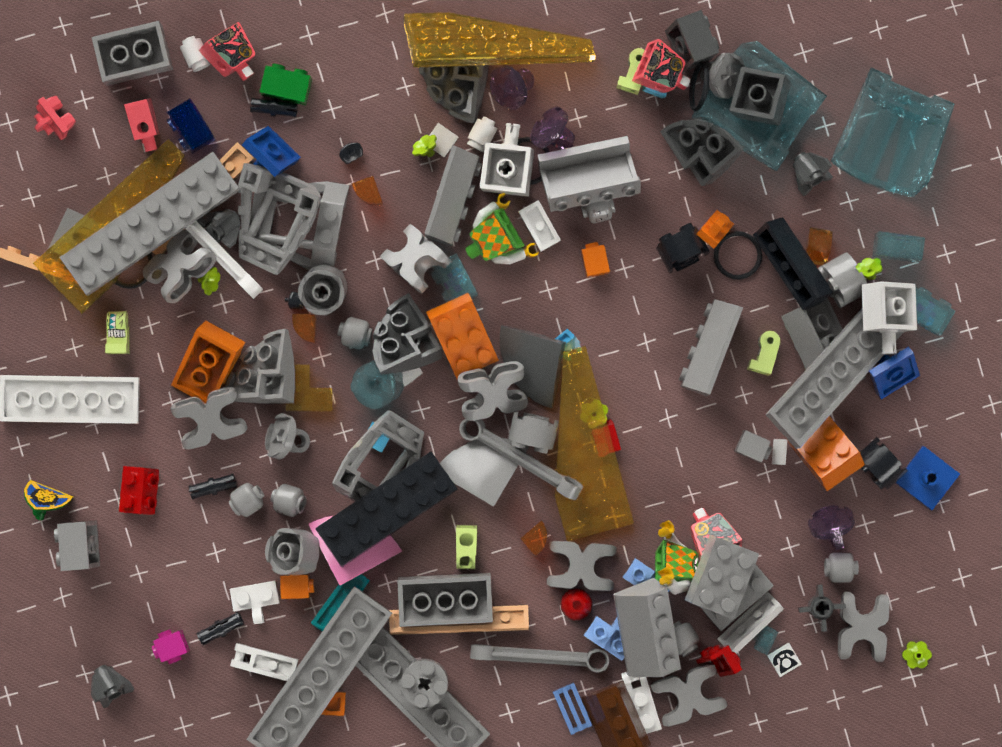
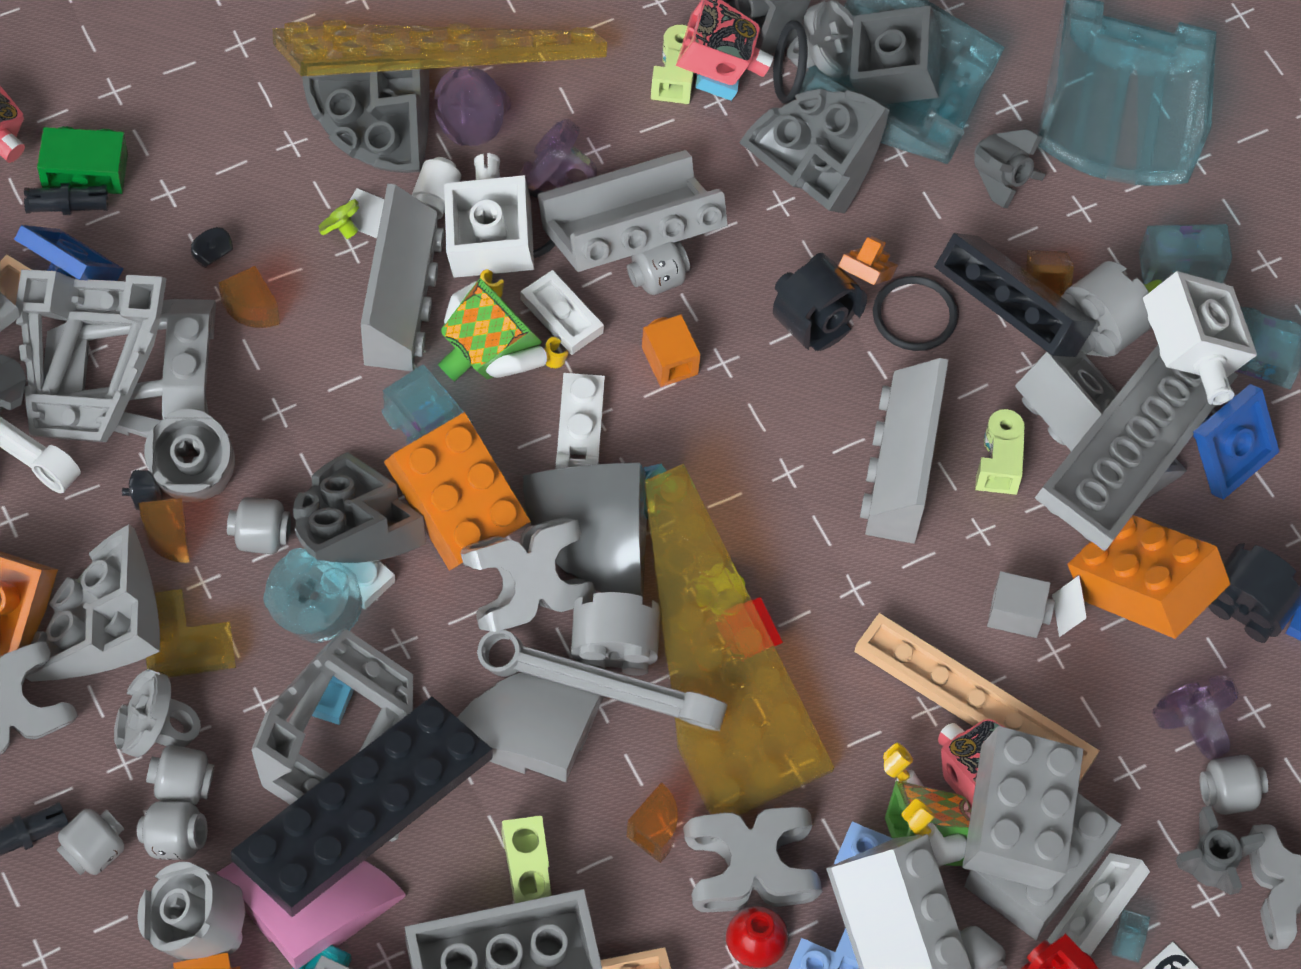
camera: 15 degrees left, 25 degrees down
piece [380,224,452,294] -> none
none -> light grey head [146,745,215,805]
none -> white plate [556,373,605,469]
none -> light nougat plate [854,613,1100,783]

